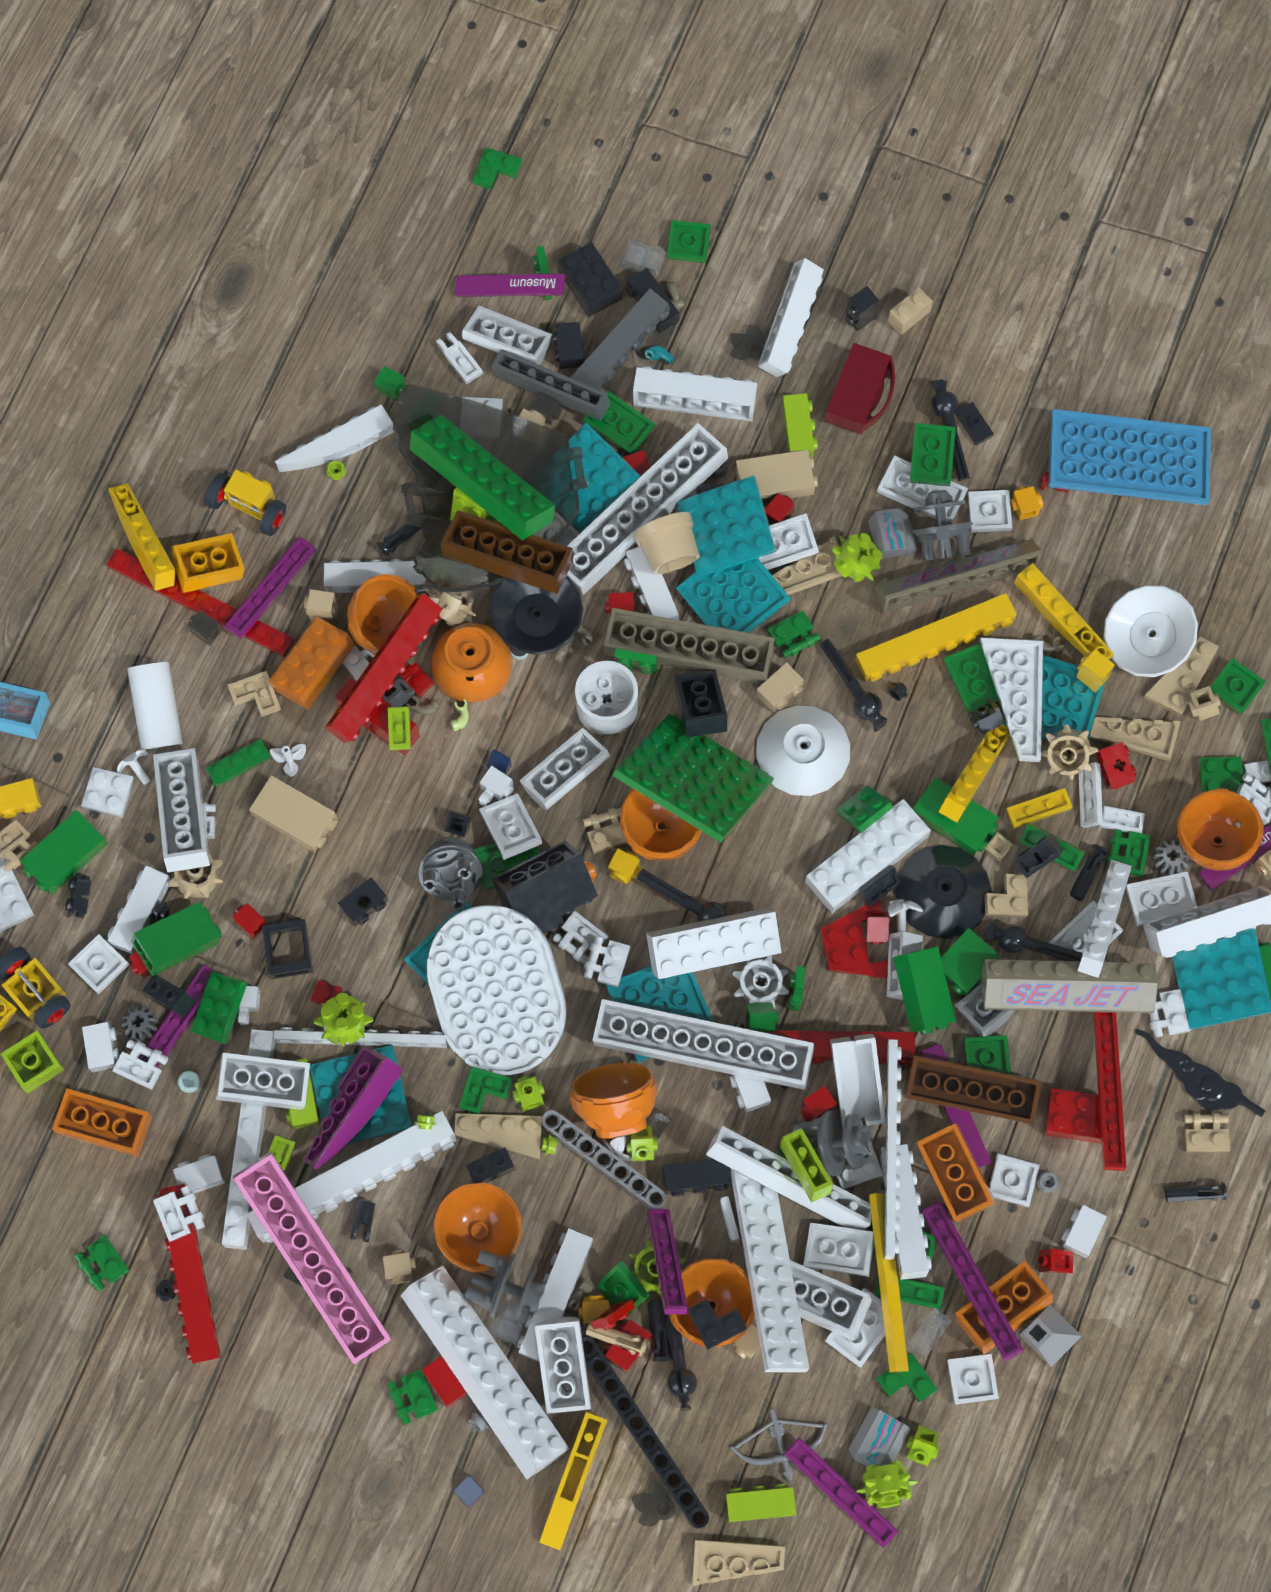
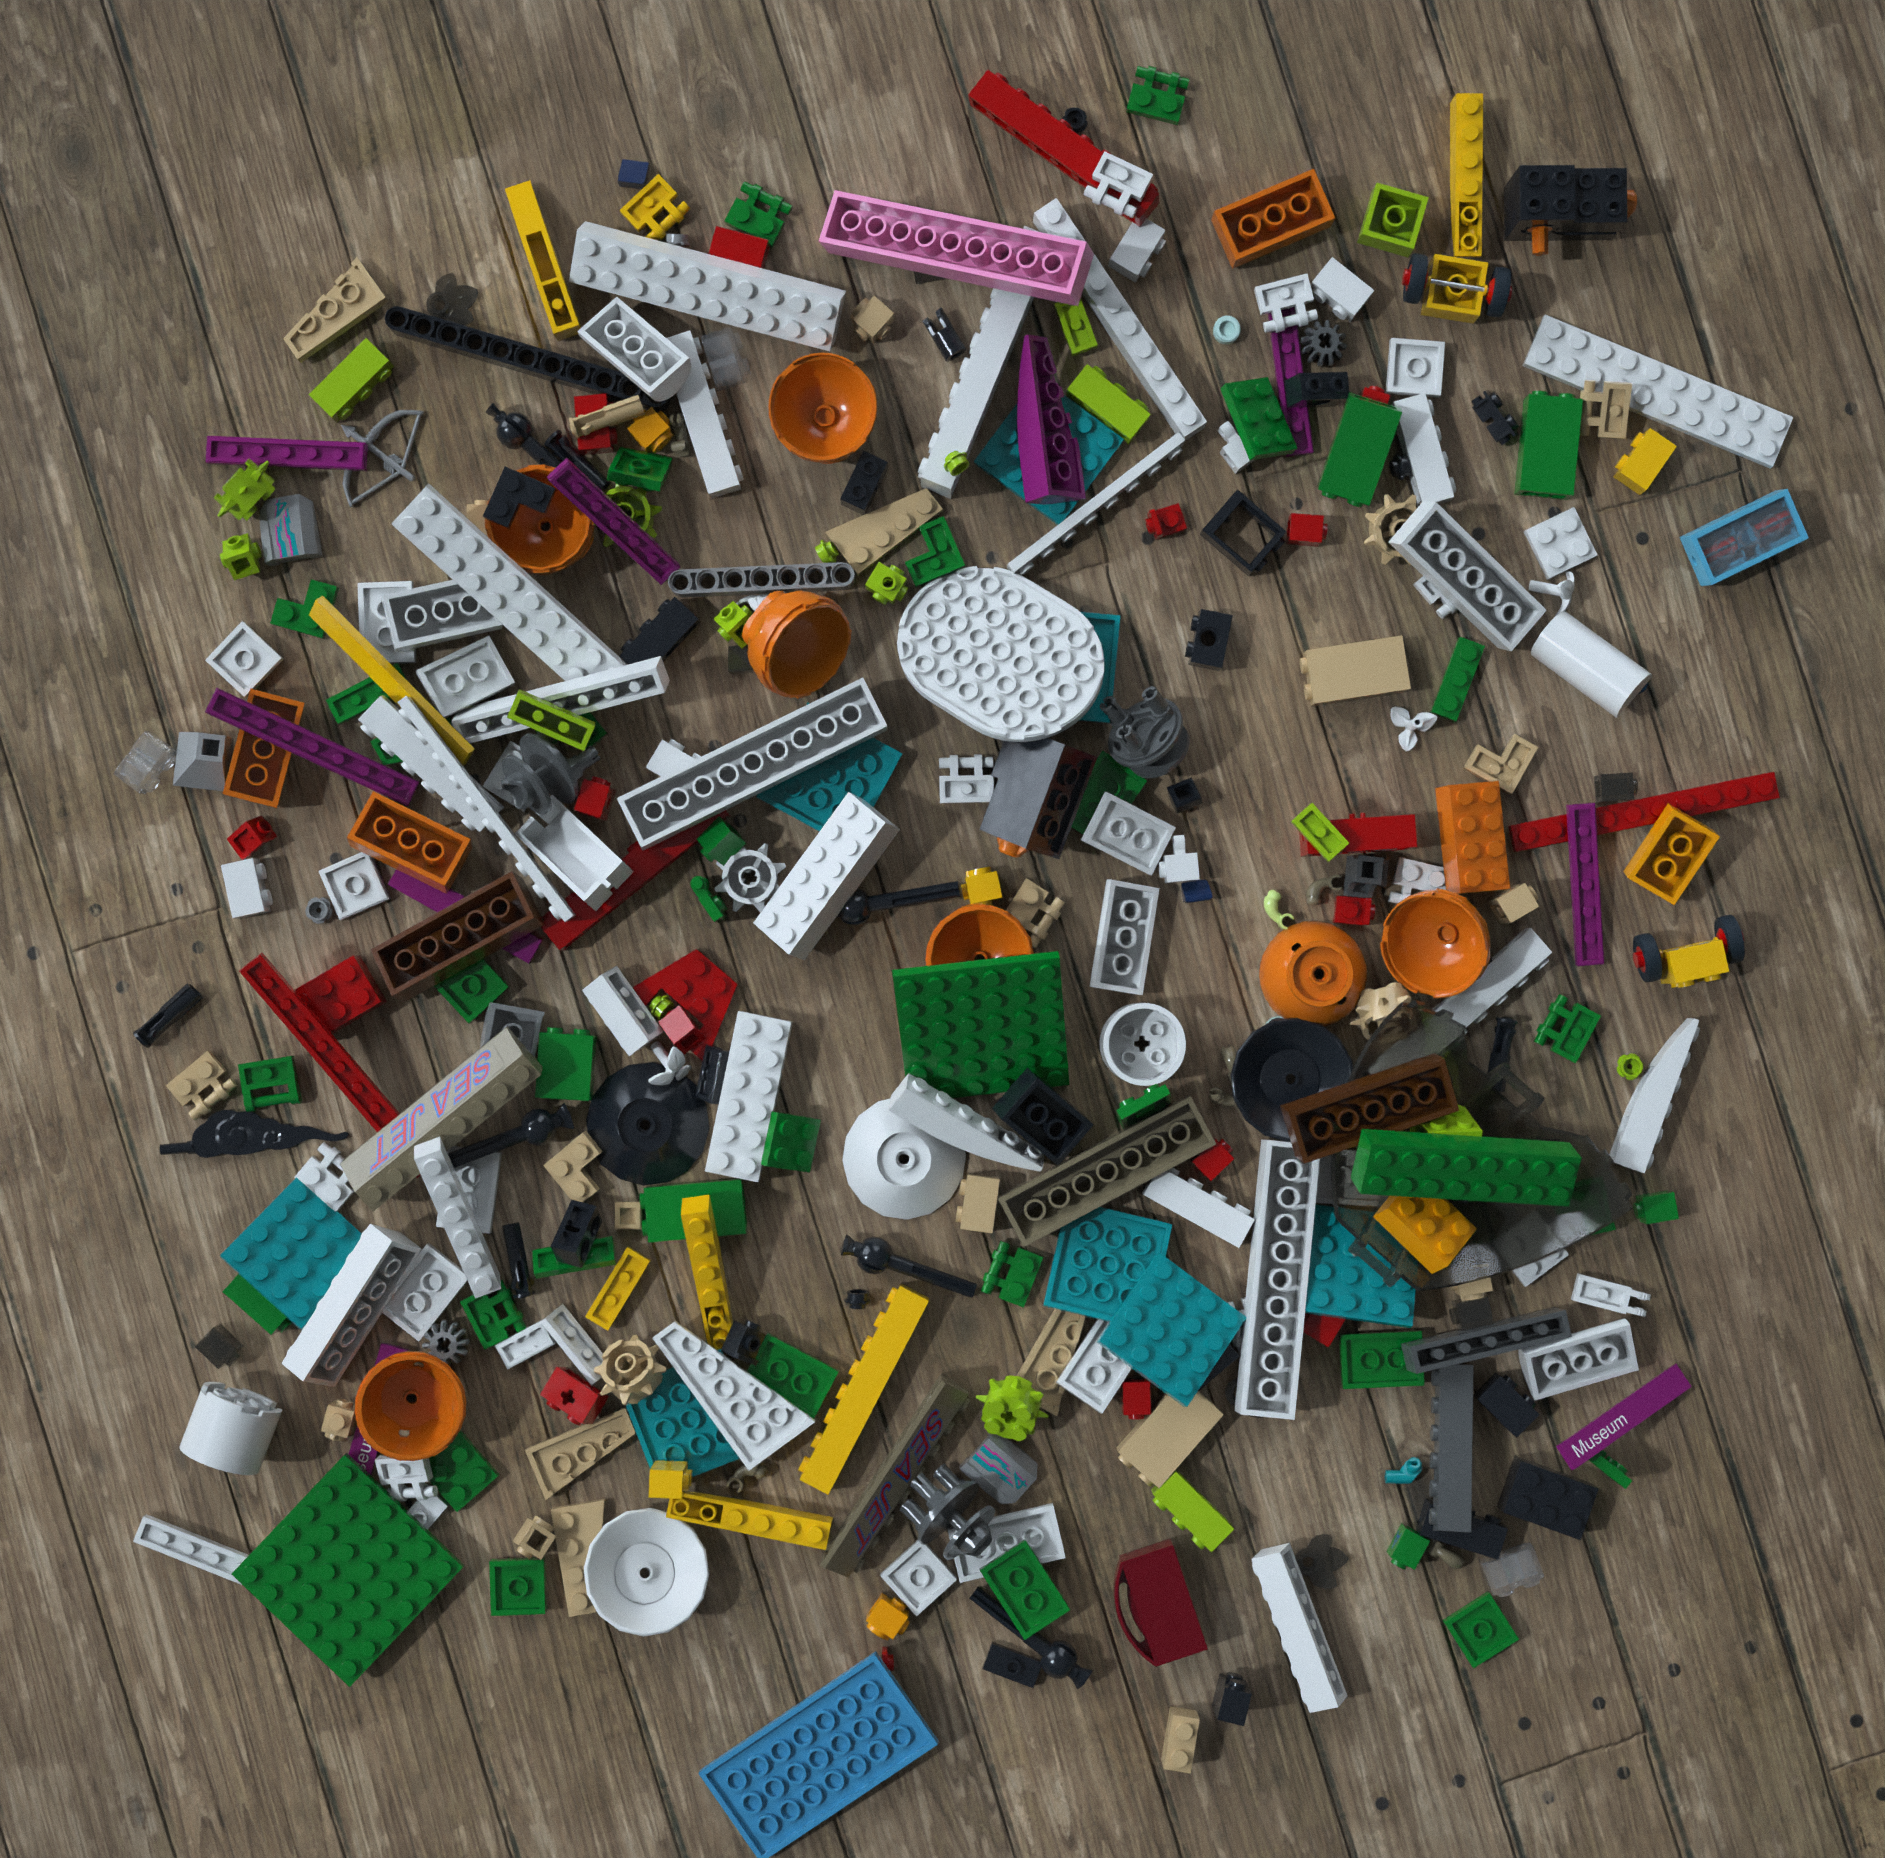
camera: 135 degrees right, 15 degrees up
yellow slope [109,483,175,591] -> none
white brick [216,1053,310,1110] -> none
lime brick [314,993,373,1046] -> none
red brick [324,594,443,743] -> none
dark grey piece [464,1249,545,1321] -> none
green plate [472,147,523,190] -> none
white plate [583,936,630,988] -> none
red plate [590,1299,635,1330] -> none
white brick [633,366,757,422] -> none
tan piece [633,512,700,575] -> none
white tile [720,1196,740,1243] -> none
green brick [893,946,956,1035] -> none
clear brick [906,1308,952,1359] -> none
none -> clear brick [114,731,177,794]
none -> green plate [238,1056,302,1112]
none -> yellow plate [619,174,690,240]
none -> lime plate [649,995,674,1020]
none -> white slope [889,1073,1044,1172]
none -> light orange brick [1373,1196,1477,1274]
none -> green brick [1386,1523,1430,1570]
none -> green plate [1533,994,1601,1063]

